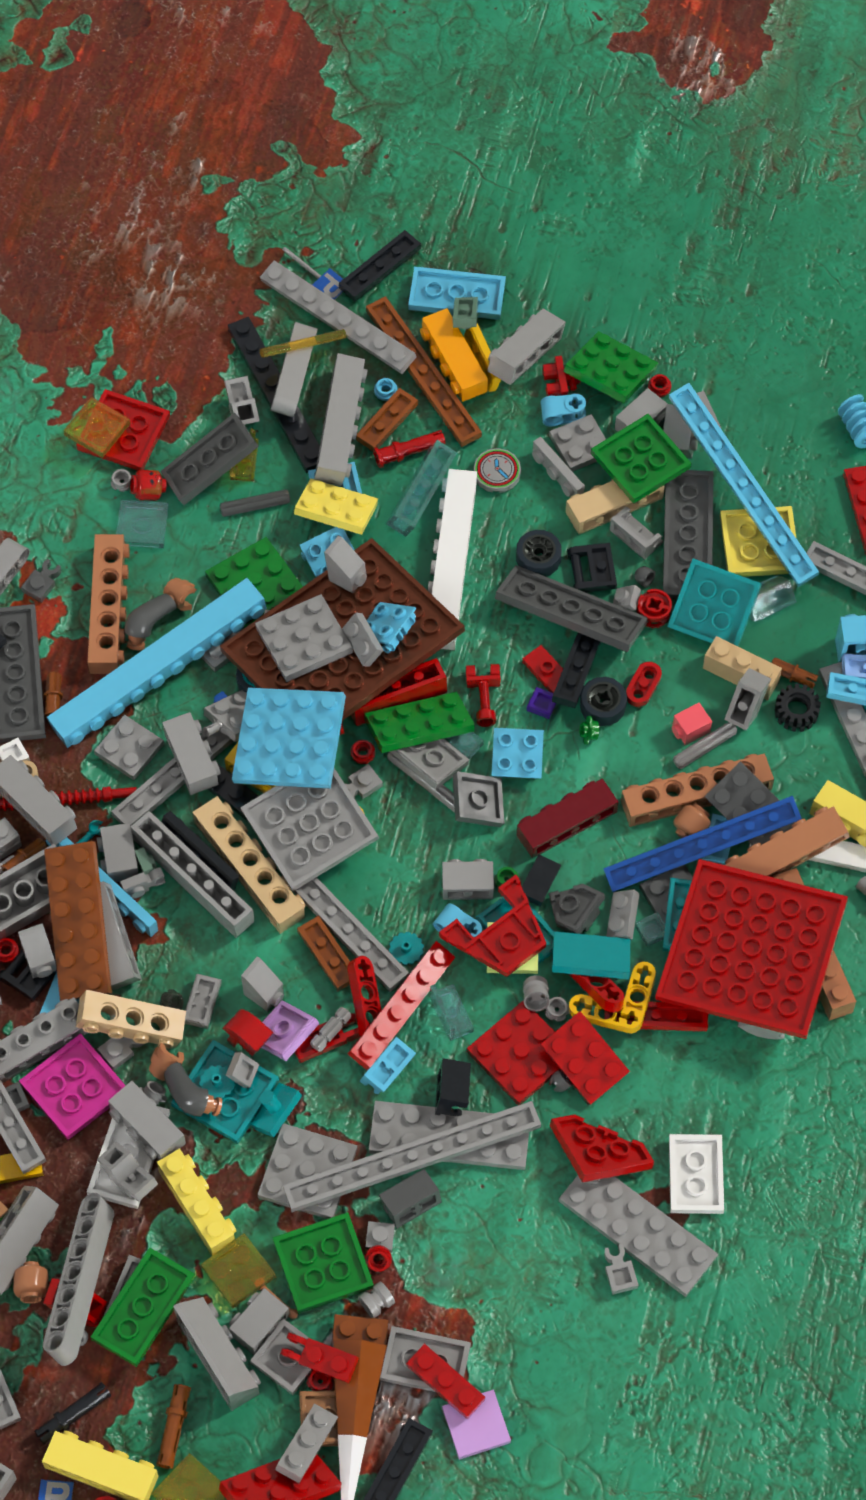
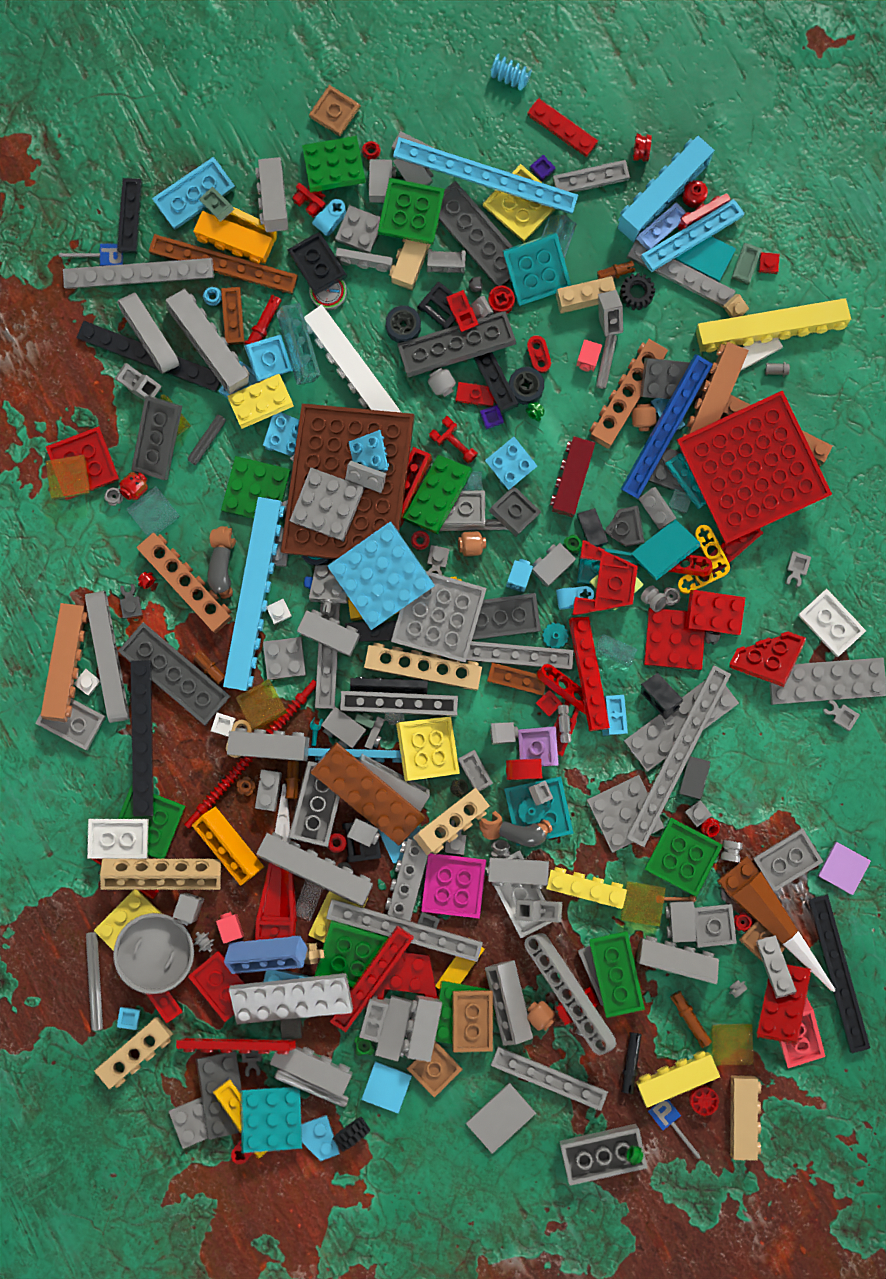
camera: 45 degrees left, 20 degrees up
teal tile [251,1083,302,1138] -> none
clear yellow bar [260,329,346,358] -> none
red hinge [280,1332,359,1384] -> none
light grey slope [324,535,367,593] -> none
red plate [406,1343,485,1419] -> none
none -> red plate [138,572,156,589]
none -> clear yellow plate [236,679,287,731]
none -> medium azure tile [244,334,293,382]
none -> white plate [267,599,292,625]
none -> black tile [287,232,347,295]
none -> medium nougat plate [309,85,360,137]
none -> clear plate [385,713,405,726]
none -> light yellow plate [396,716,460,781]
none -> light grey head [428,367,456,397]
none -> red slope [446,290,479,332]
none -> nougat head [458,531,486,557]
none -> dark grey plate [472,593,541,640]
none -> medium azure brick [506,559,533,593]
none -> dark purple tile [529,155,556,182]
none -> red plate [535,690,563,717]
none -> light grey plate [729,980,747,998]
none -> light grey plate [786,551,811,588]

